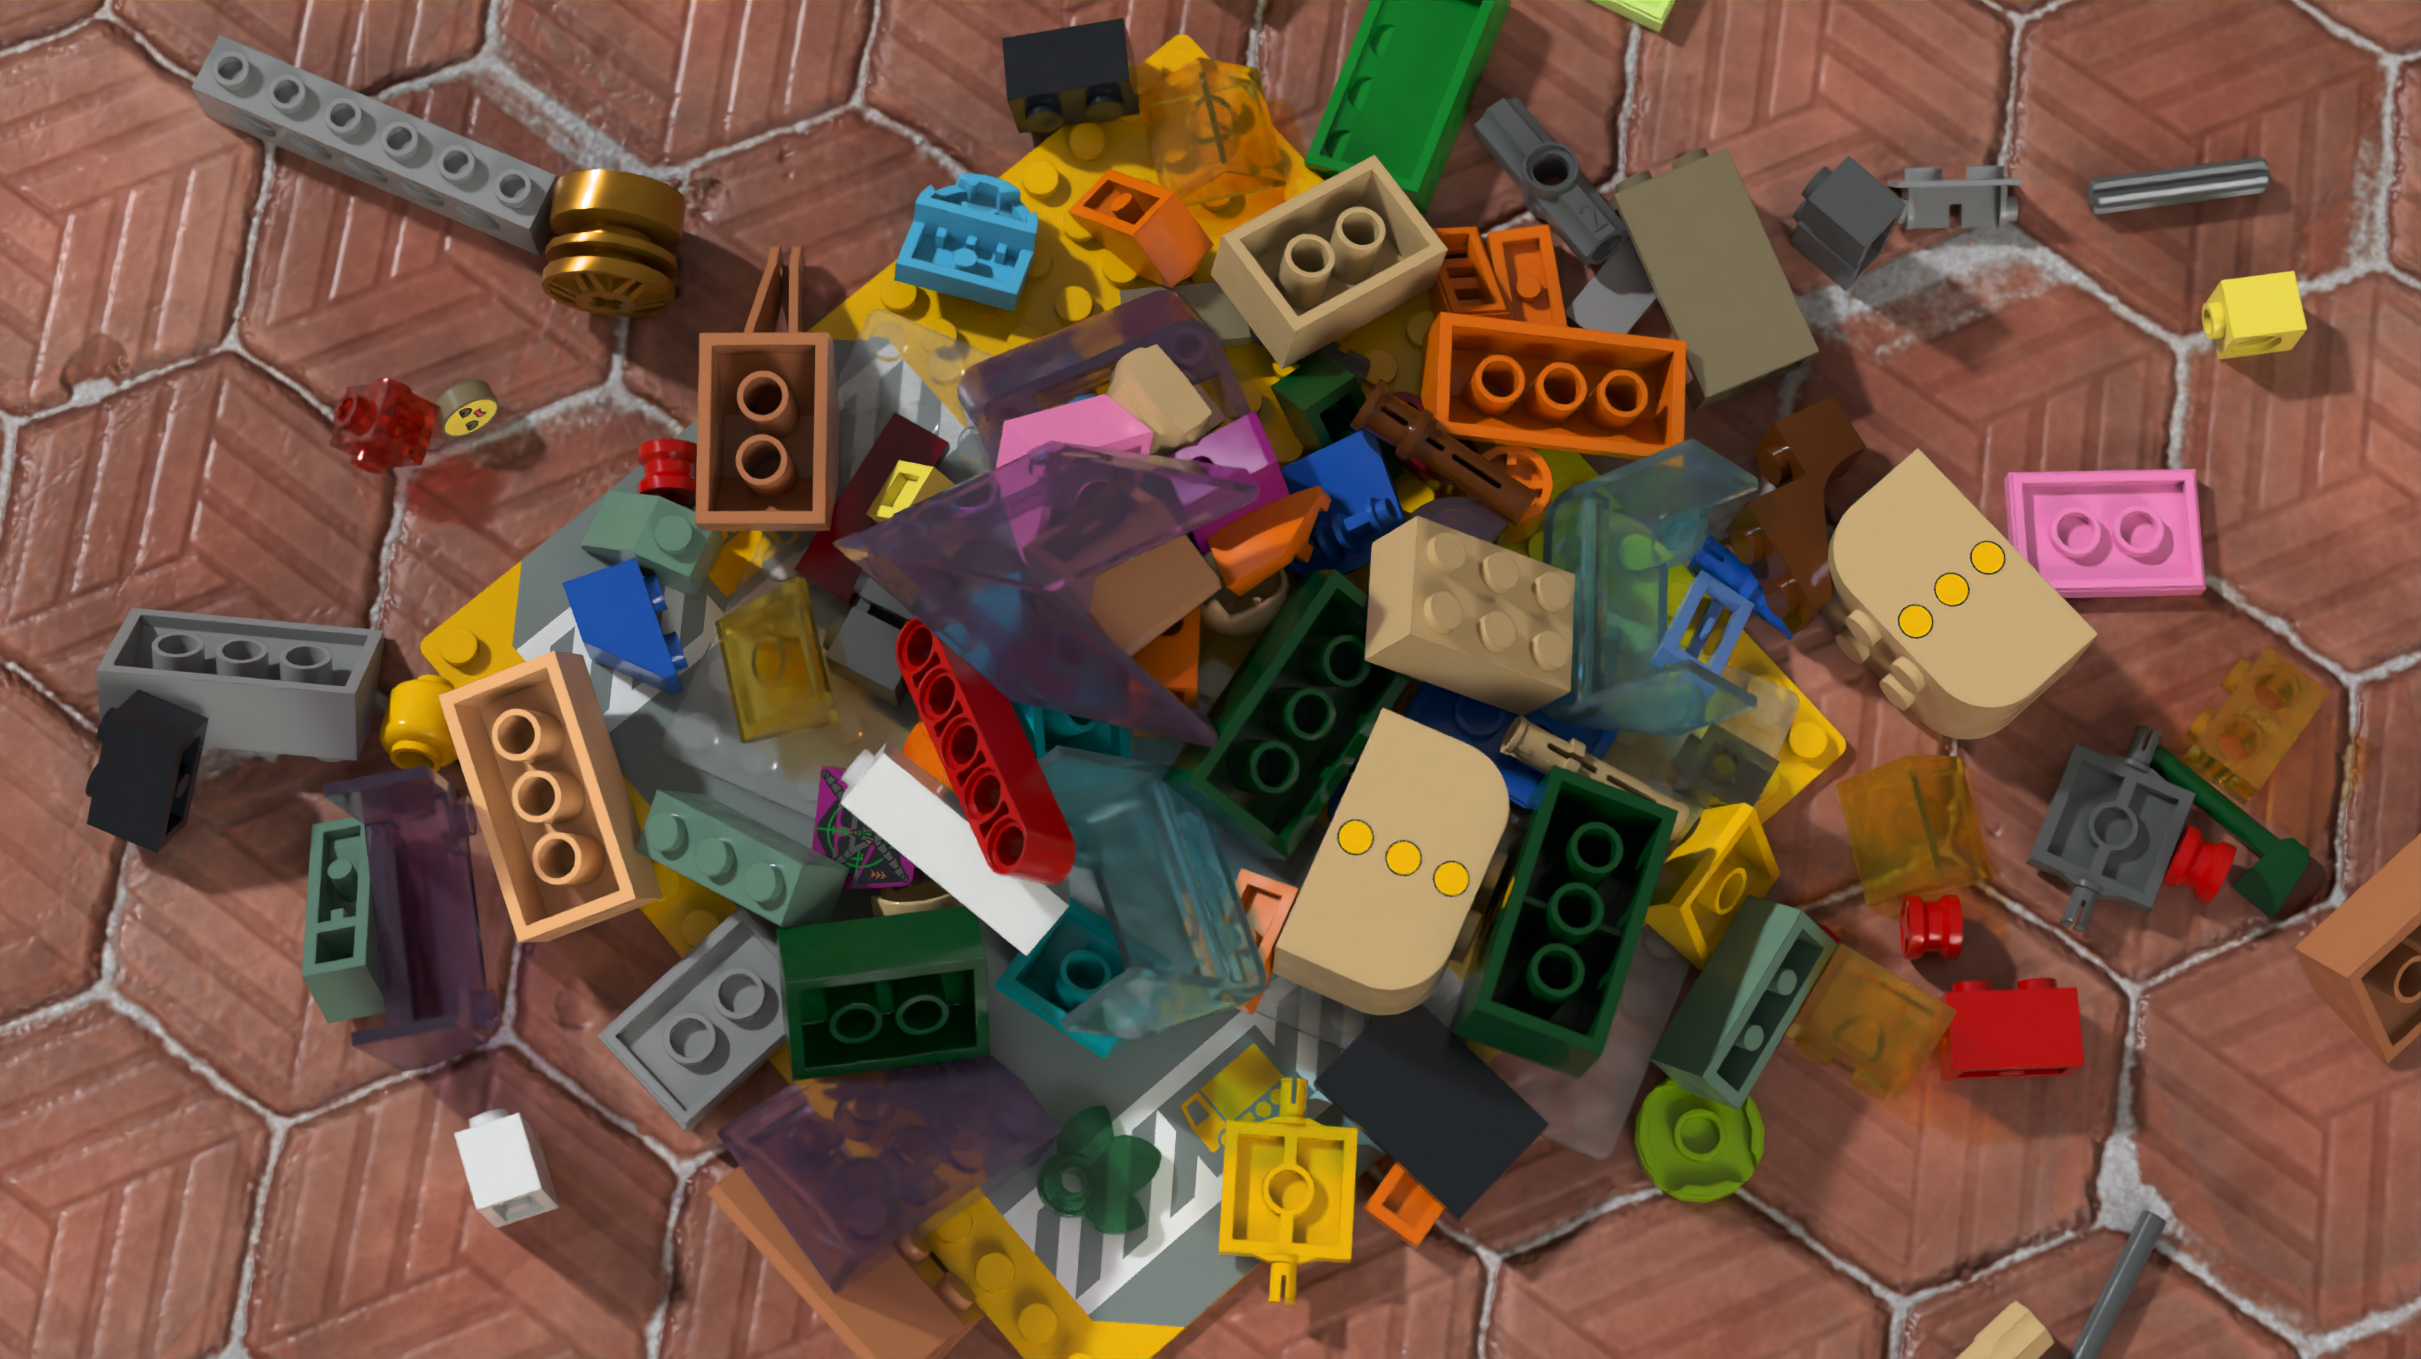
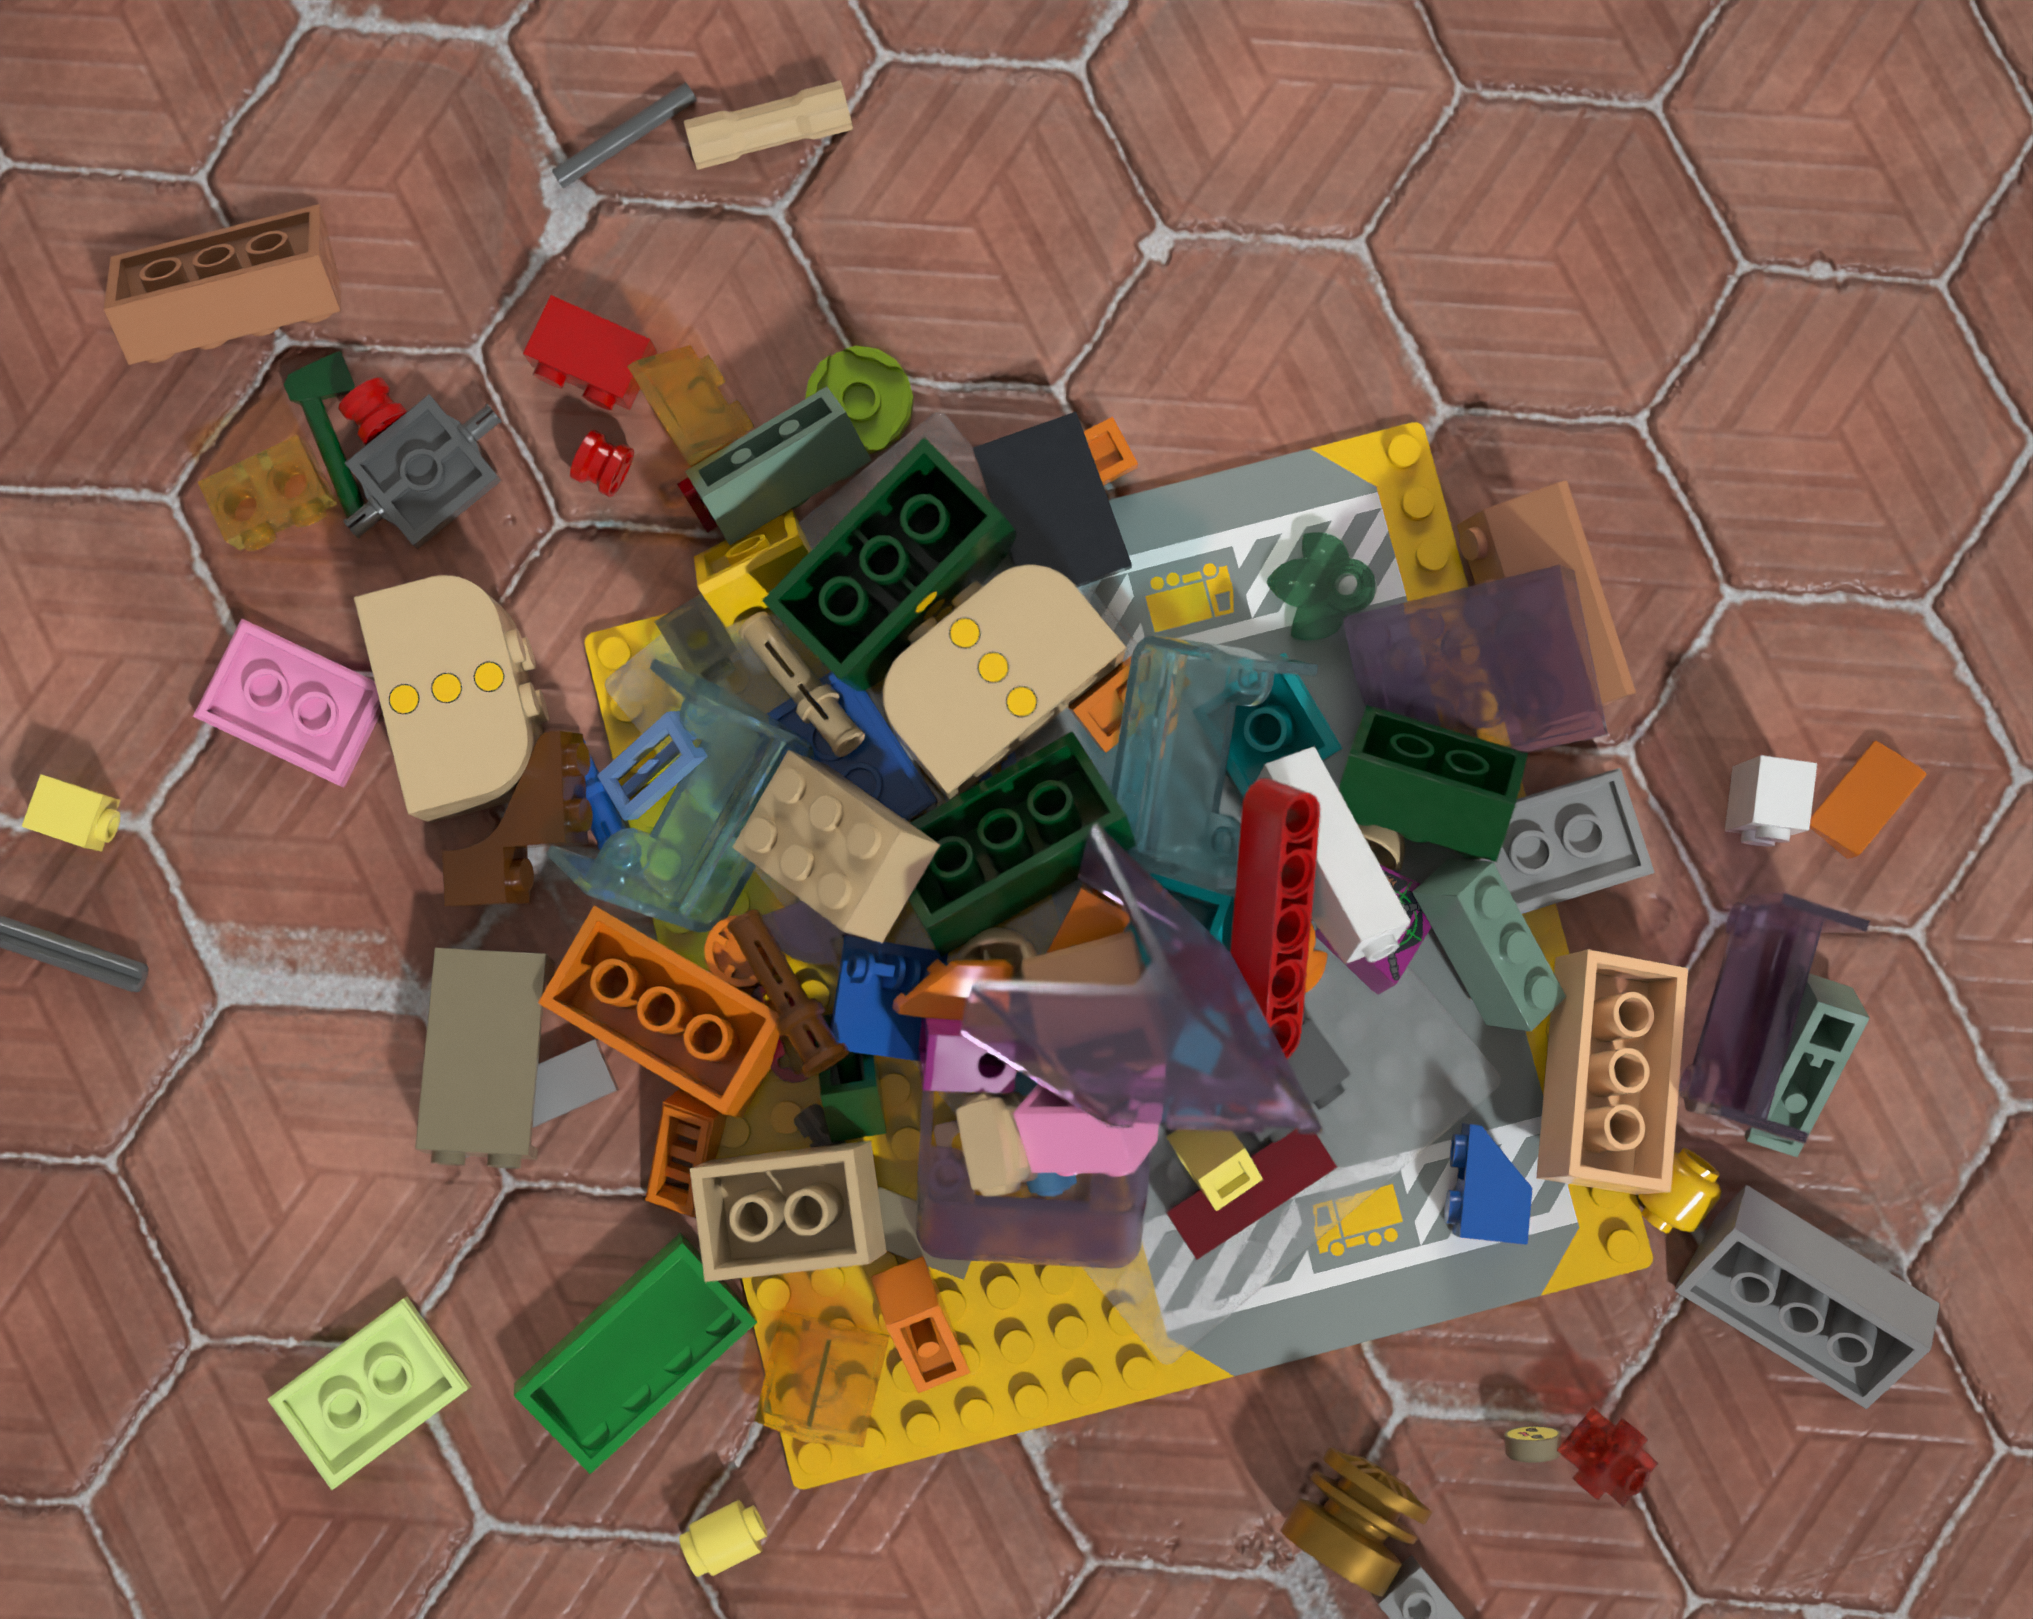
camera: 150 degrees left, 10 degrees up
black brick [86,689,209,853] -> none
sand green slope [581,490,724,599] -> none
red wheel [638,439,697,506] -> none
nougat slope [695,246,840,531] -> none
clear yellow slope [715,577,840,743] -> none
medium azure slope [894,174,1038,312] -> none
black brick [1002,18,1140,134] -> none
yellow plate [1218,1077,1358,1305] -> none
dark grey piece [1474,97,1628,267] -> none
orange plate [1486,224,1568,327] -> none
dark grey piece [1790,156,1906,291] -> none
clear yellow slope [1835,754,1993,908] -> none
light grey hinge [1887,165,2022,230] -> none
none -> orange slope [1810,740,1927,859]

